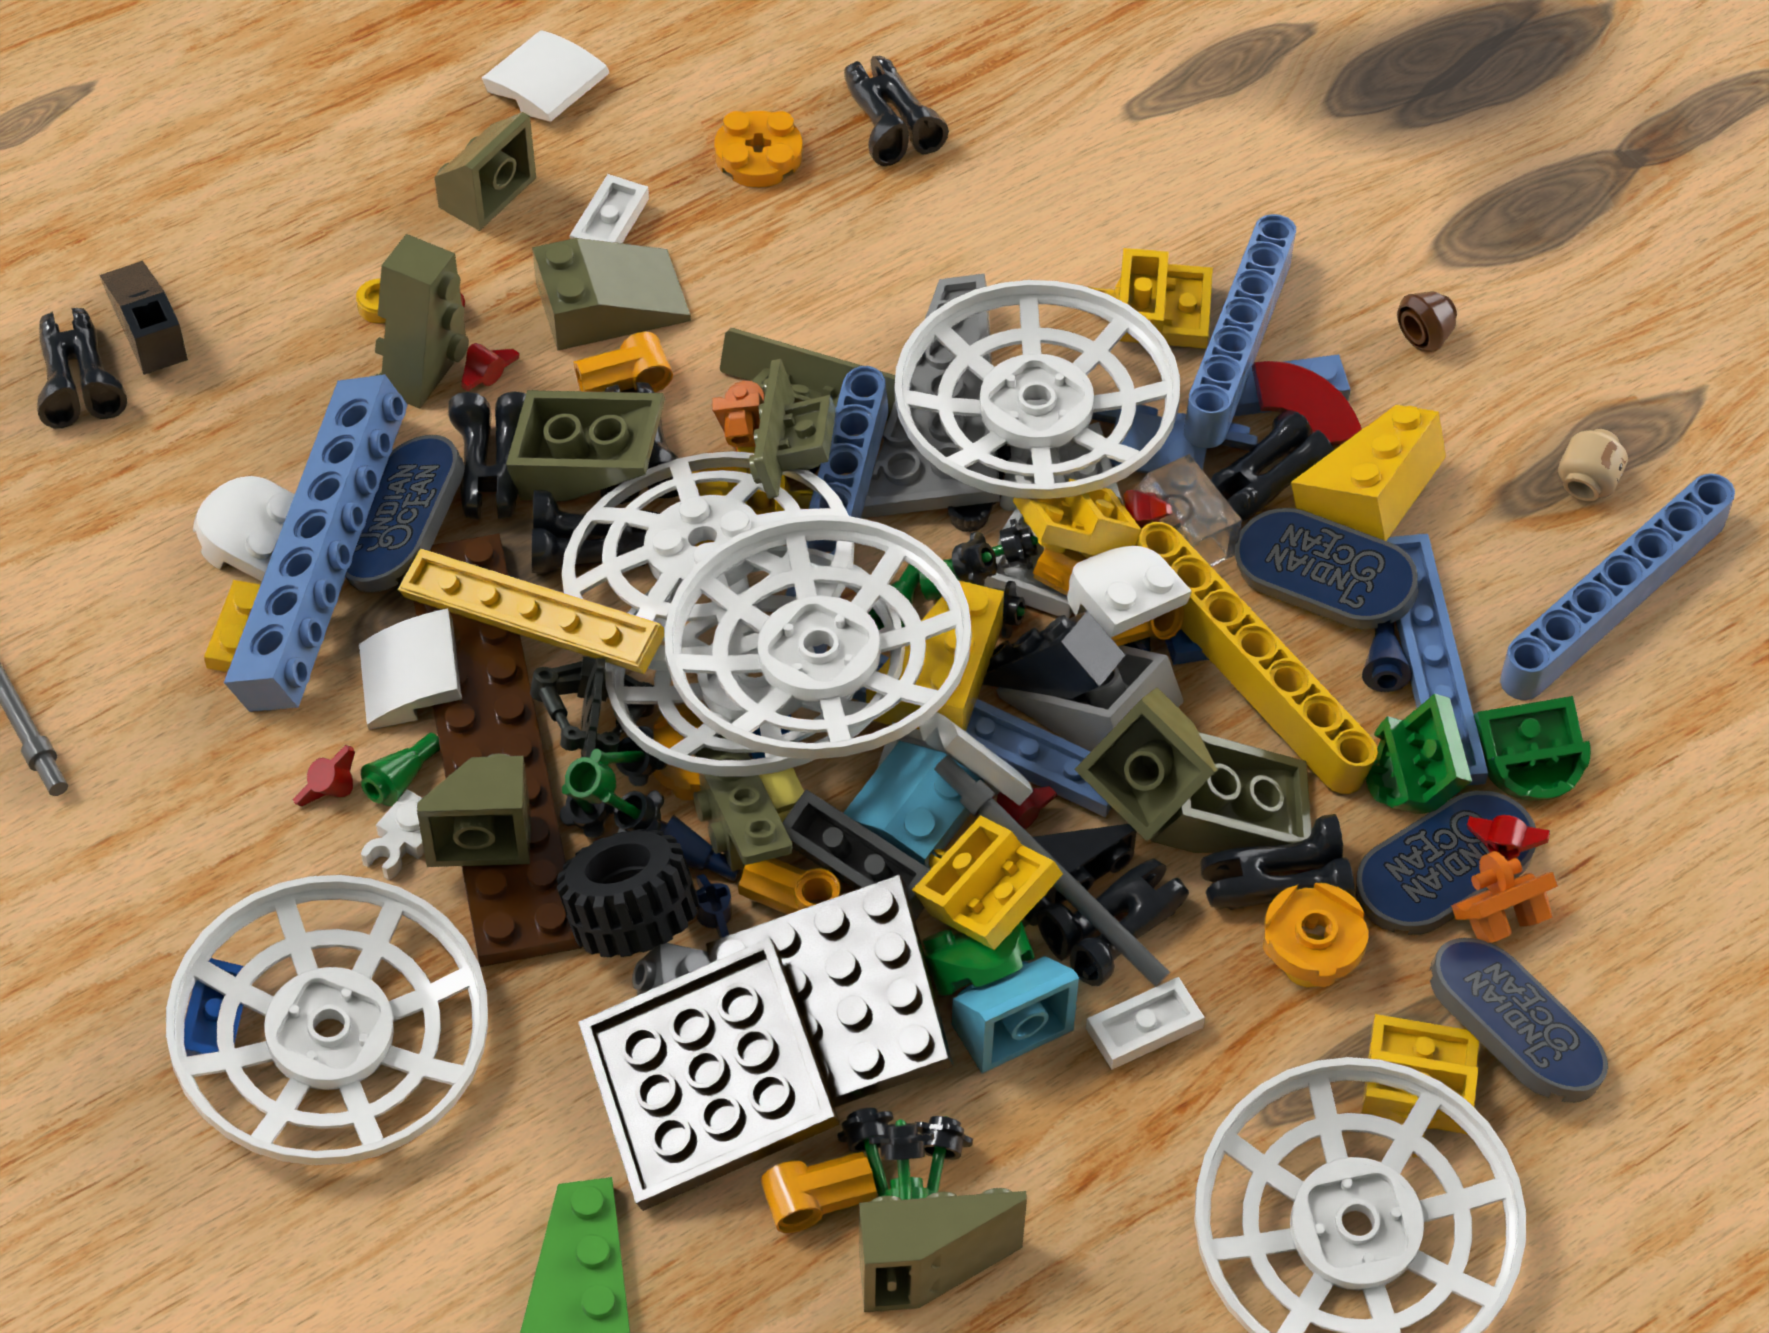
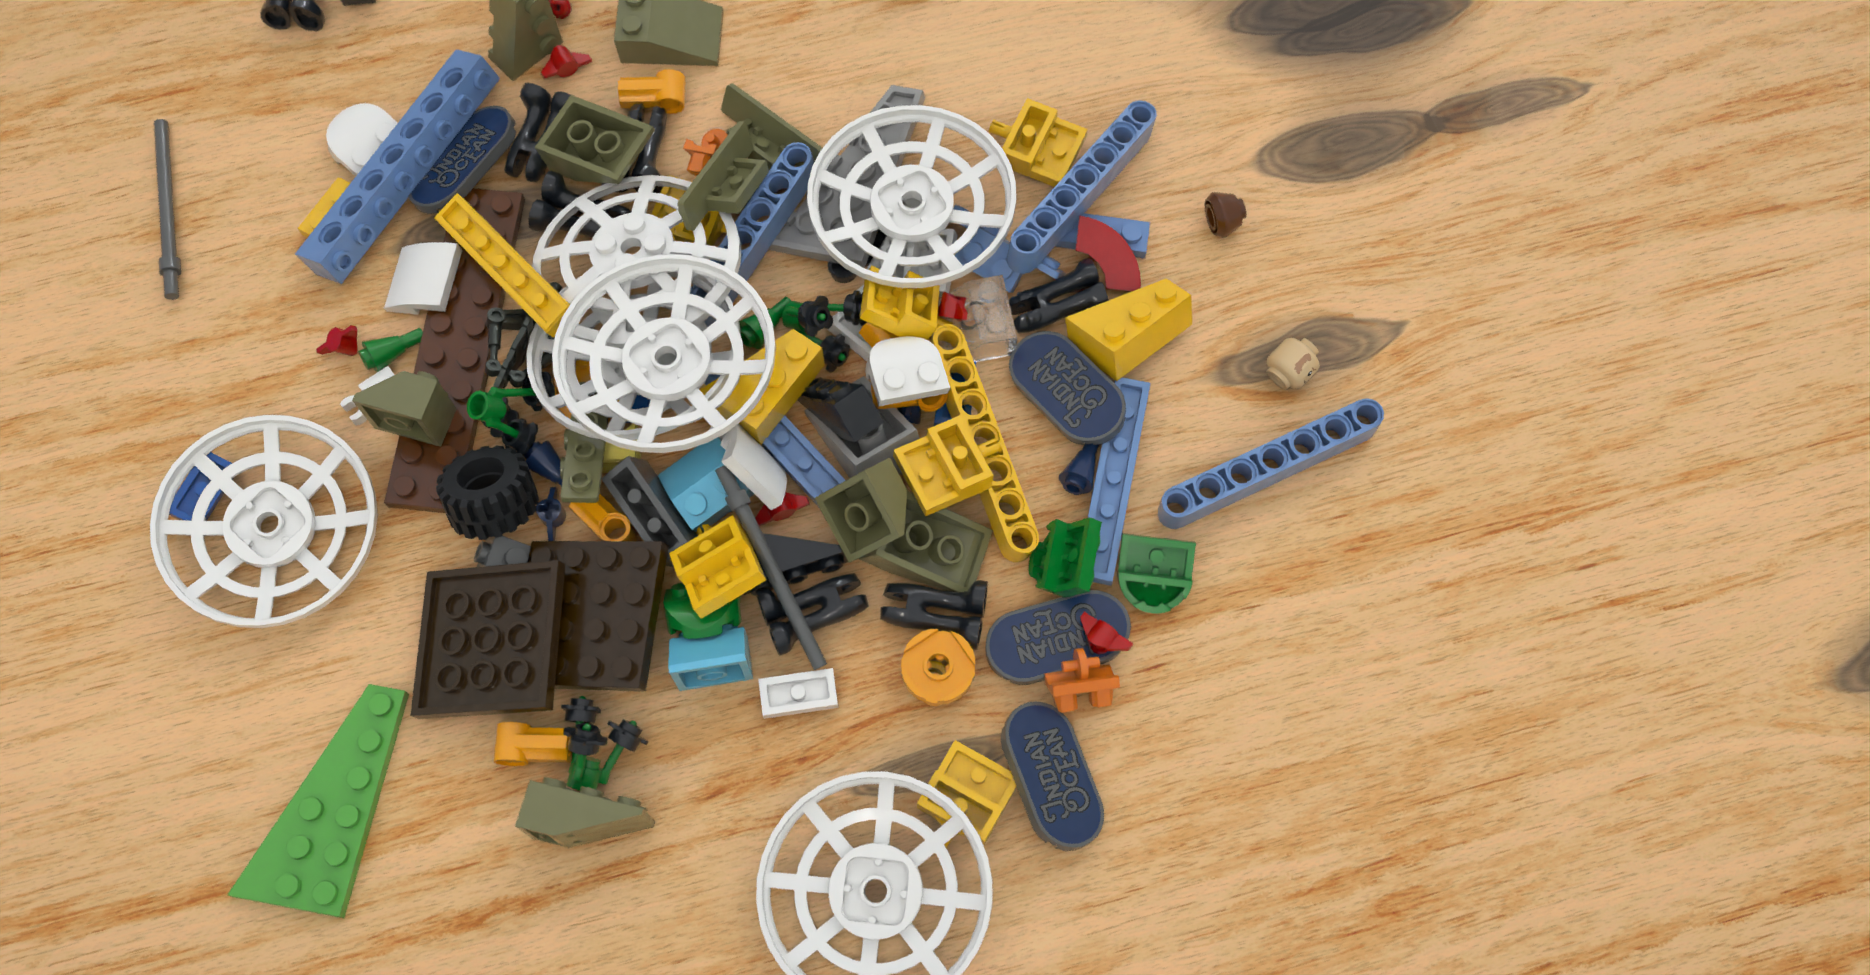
camera: 20 degrees right, 15 degrees up
none -> yellow plate [893,415,1002,517]

